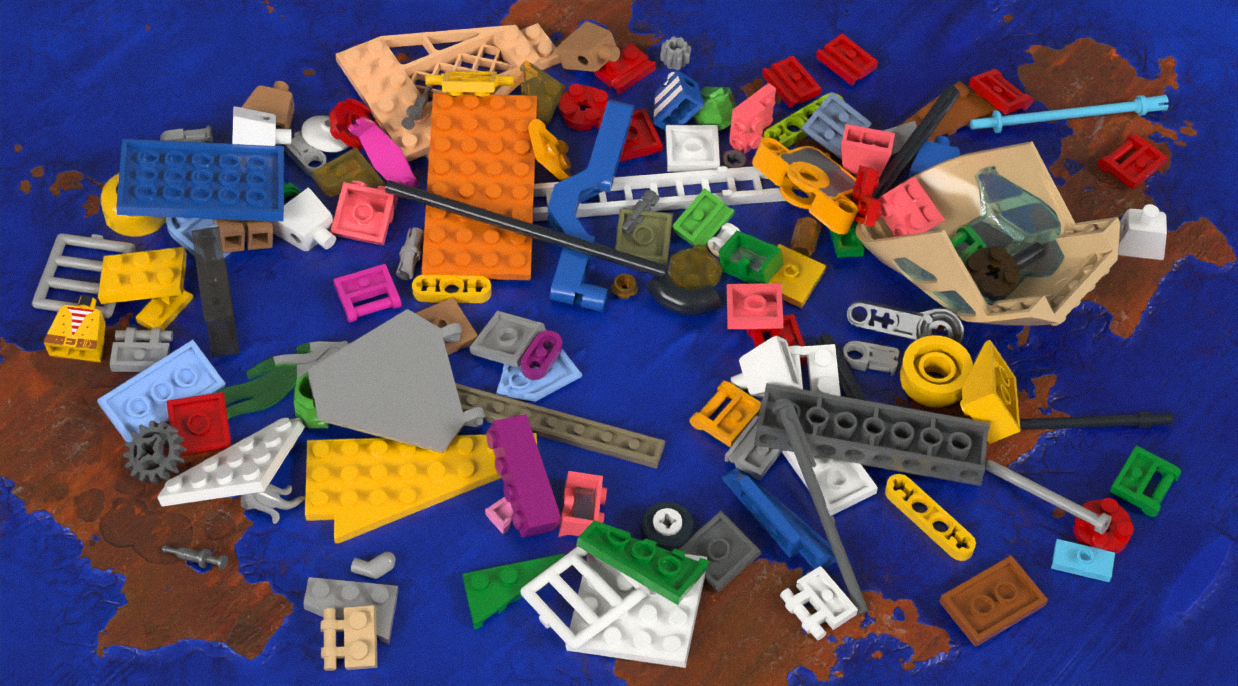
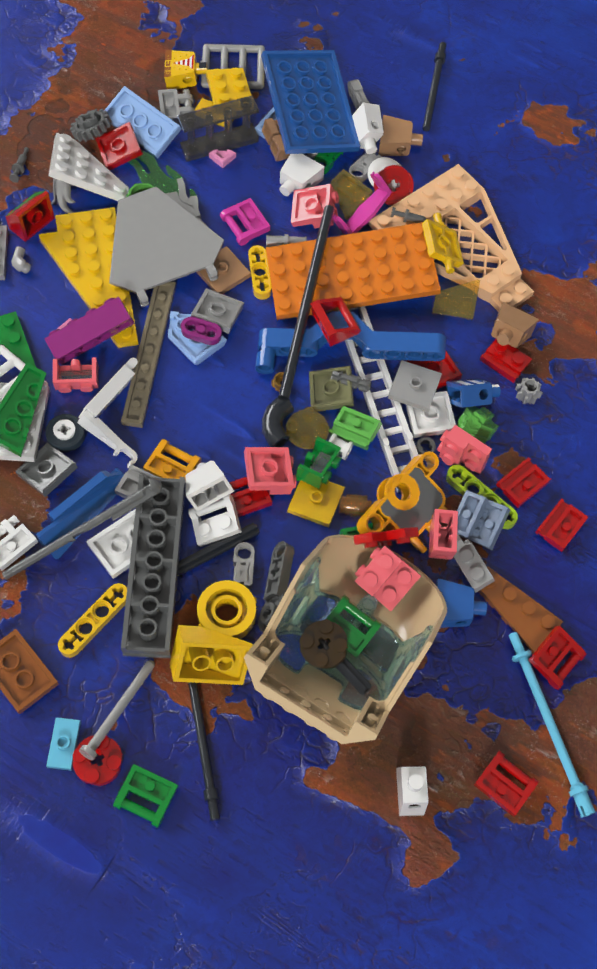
camera: 80 degrees right, 10 degrees up
light orange plate [528,119,571,181] -> none
red plate [559,84,608,131] -> none
black axle [872,85,960,199] -> none
none -> red slope [5,191,55,242]
none -> white hinge [77,358,138,468]
none -> bright pink tile [209,149,236,168]
none -> red tile [310,297,361,347]
none -> light grey plate [388,360,442,412]
none -> black bar [422,42,446,132]

